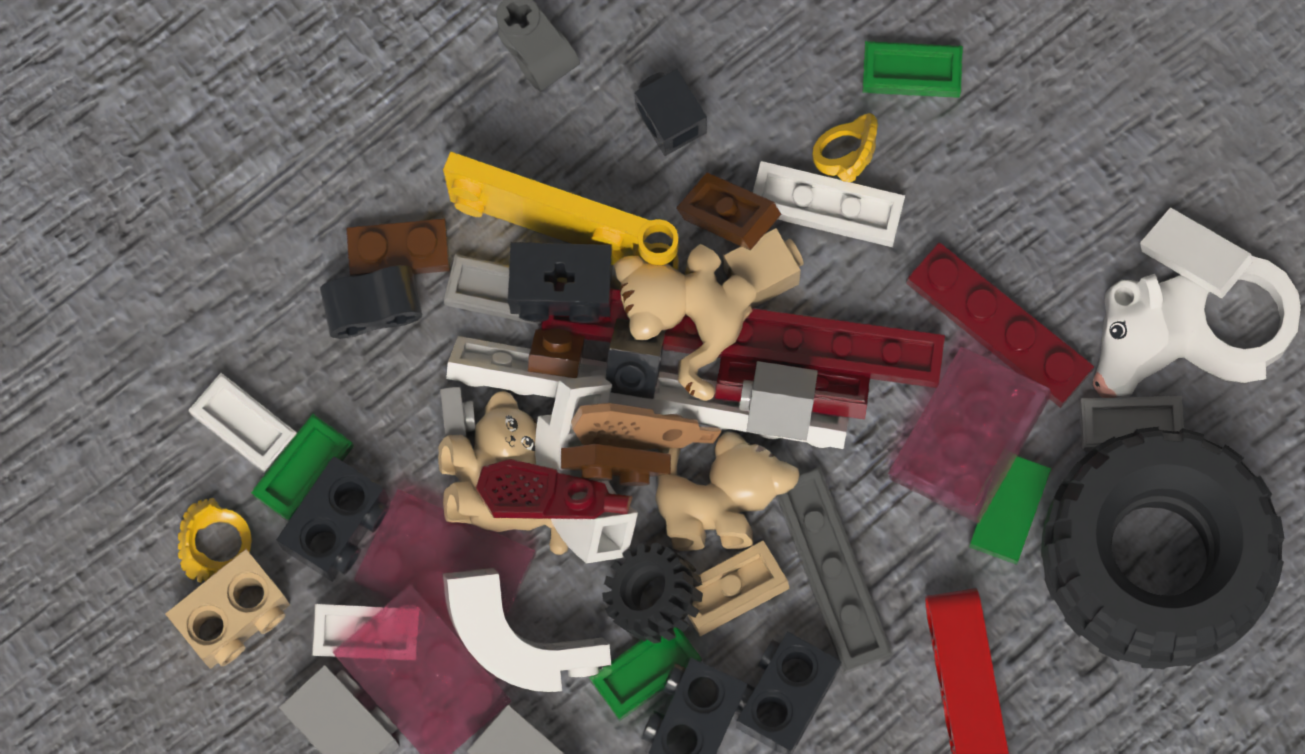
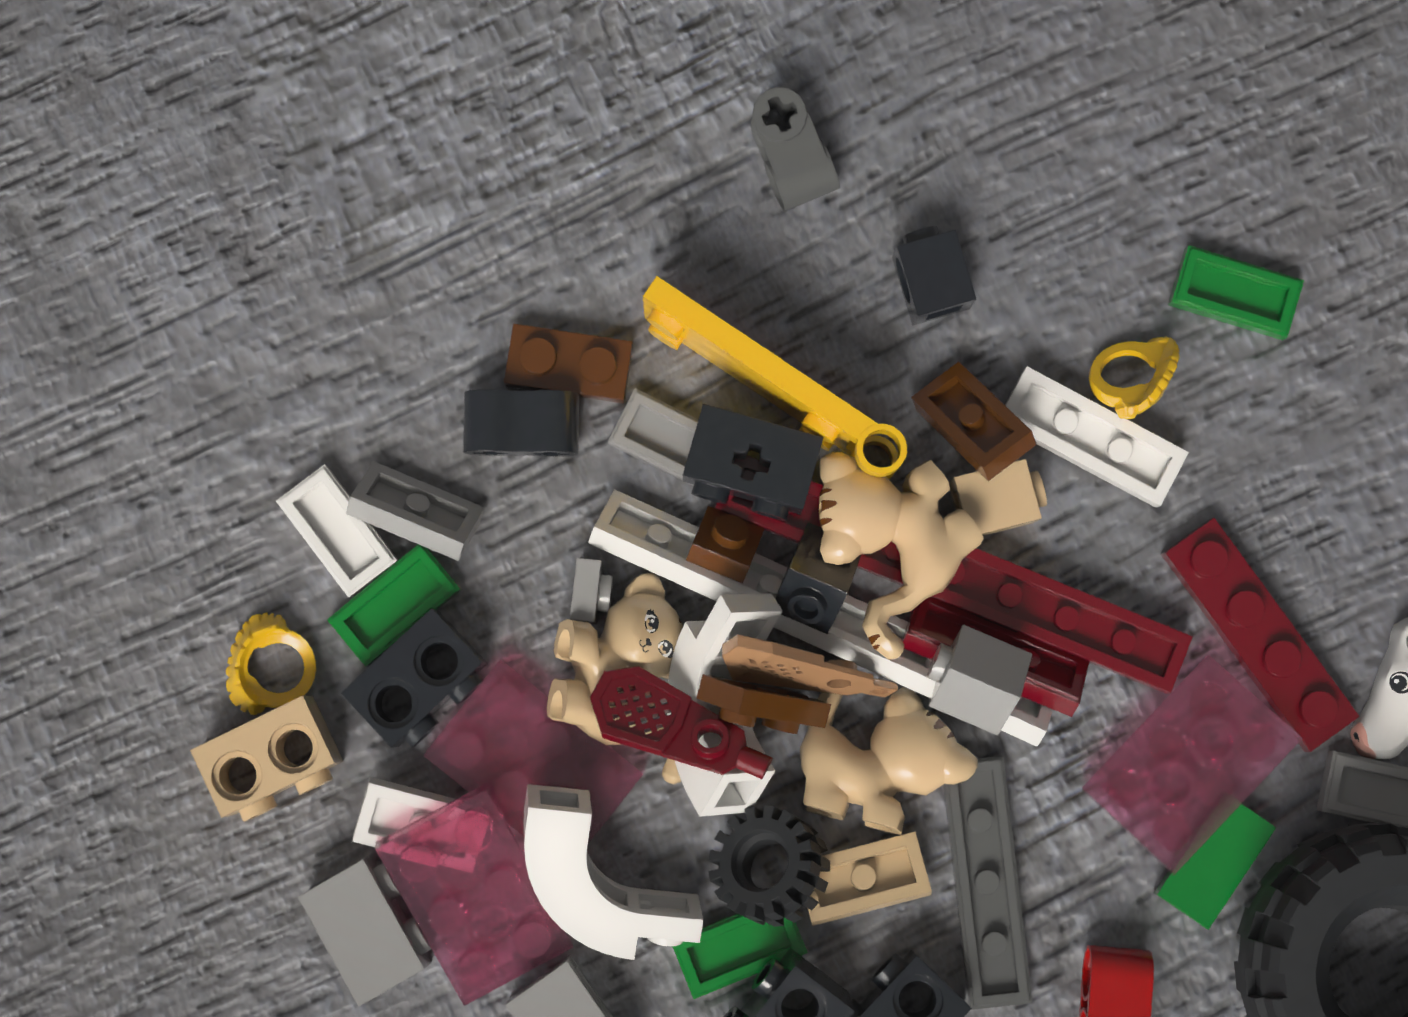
camera: 10 degrees right, 10 degrees up
none -> light grey plate [346,461,485,561]

